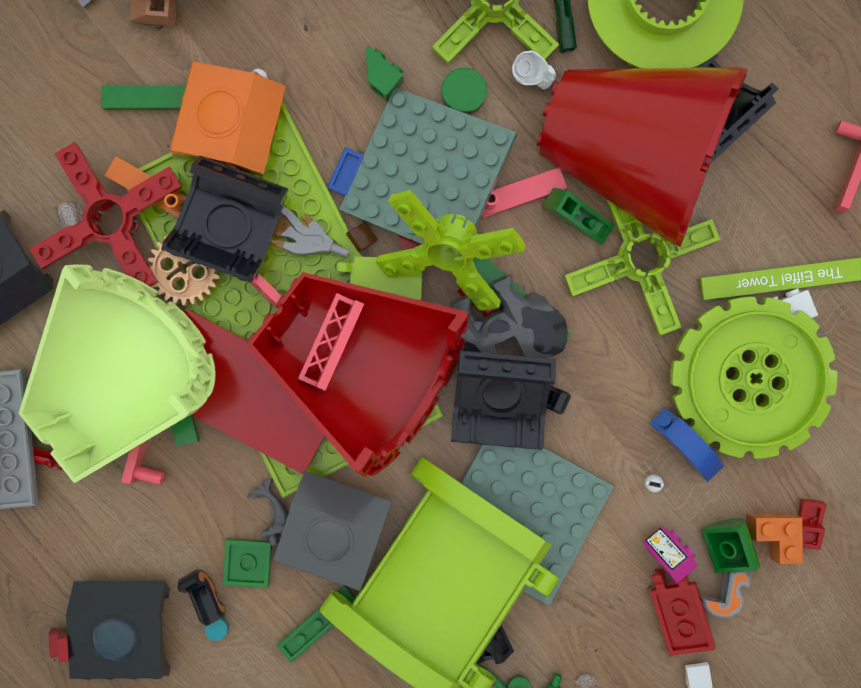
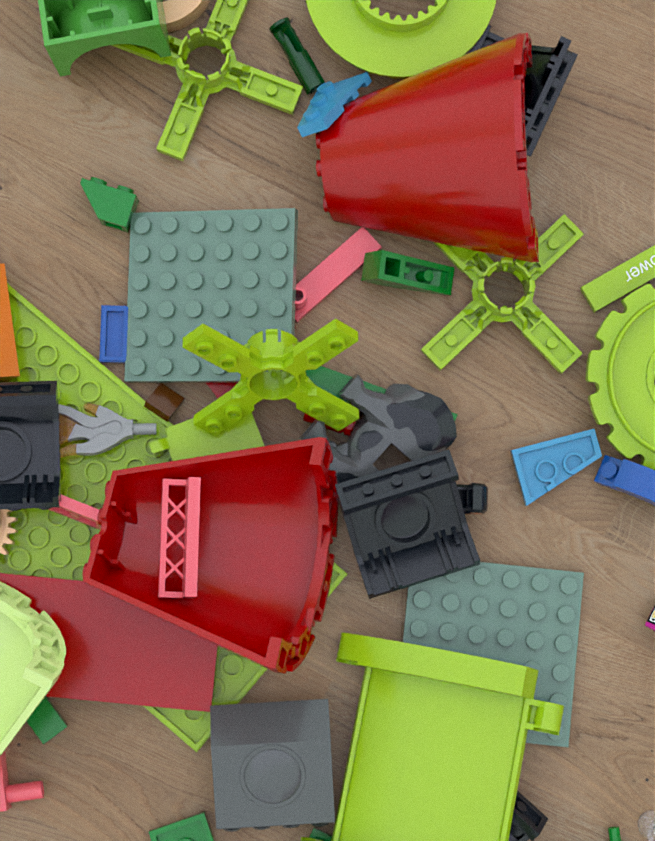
camera: 25 degrees left, 5 degrees down
dark grey animal [247,479,289,546] -> none
green tile [442,68,487,114] -> none
white hair [512,50,556,90] -> none
white hinge [644,474,664,493] -> none
none -> dark azure wing [297,72,372,137]
none -> dark azure wing [510,429,602,506]

